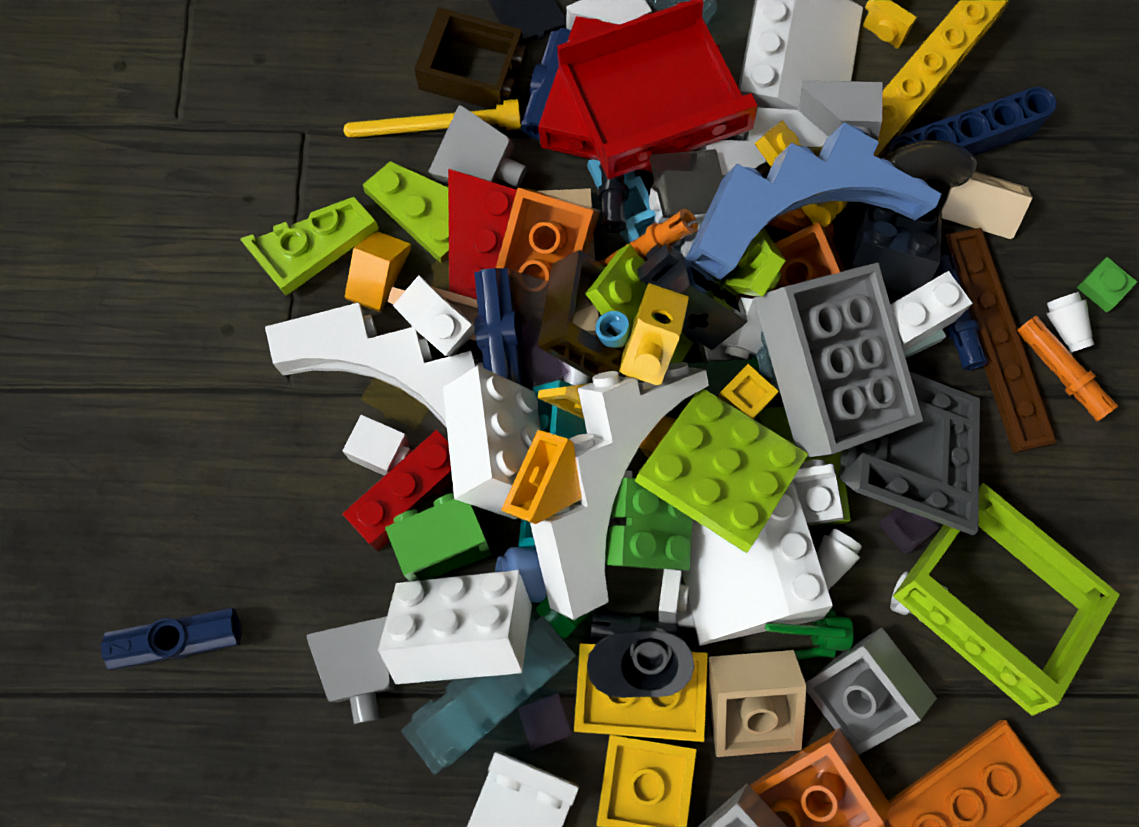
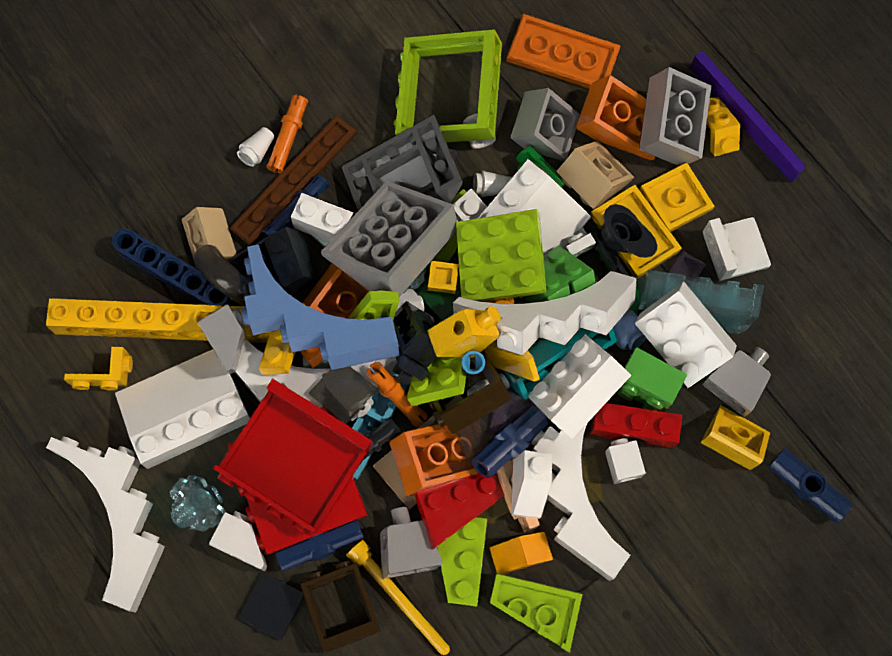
camera: 130 degrees left, 0 degrees up
light orange slope [501,430,582,524] -> none
bright green plate [1077,257,1137,313] -> none
none -> yellow slope [700,405,770,470]

